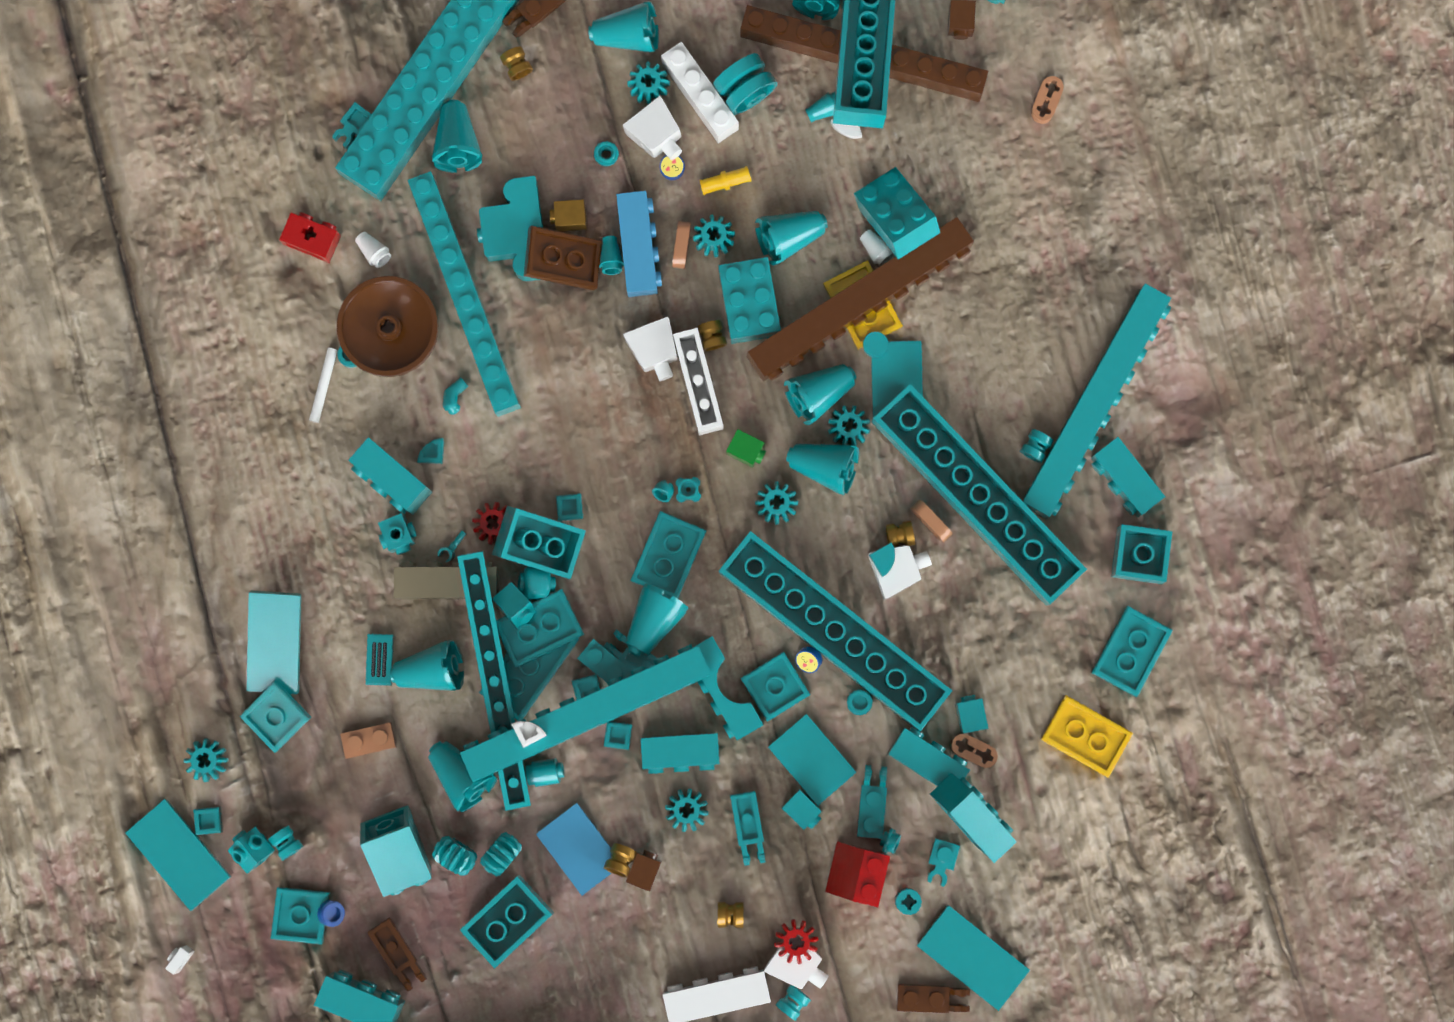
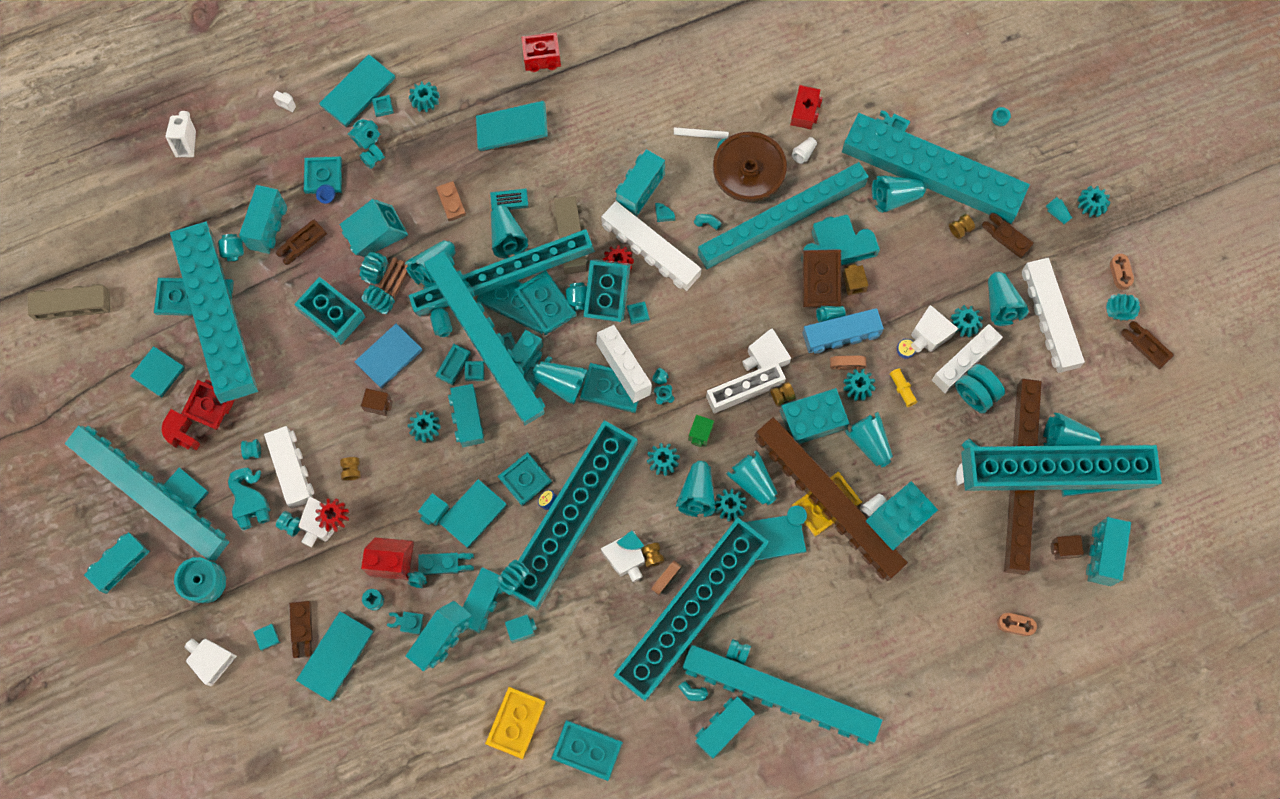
camera: 80 degrees right, 10 degrees down
teal tile [239,680,312,753] -> none
teal brick [378,513,417,555] -> none
teal hand [437,530,466,563] -> none
teal brick [492,582,536,628] -> none
white tile [512,721,547,748] -> none
teal plate [594,141,619,166] -> none
pearl gold wheel [603,843,637,877] -> none
teal arch [693,636,763,741] -> none
teal hinge [730,791,766,866] -> none
teal tile [847,690,872,715] -> none
nougat beam [950,734,998,768] -> none
teal brick [1111,524,1173,584] -> none
none -> nougat tile [378,257,408,298]
none -> teal tile [435,344,471,386]
none -> teal gear [496,560,529,595]
none -> red plate [521,32,561,72]
none -> white brick [596,325,652,403]
none -> white brick [601,201,701,291]
none -> teal arm [678,680,708,702]

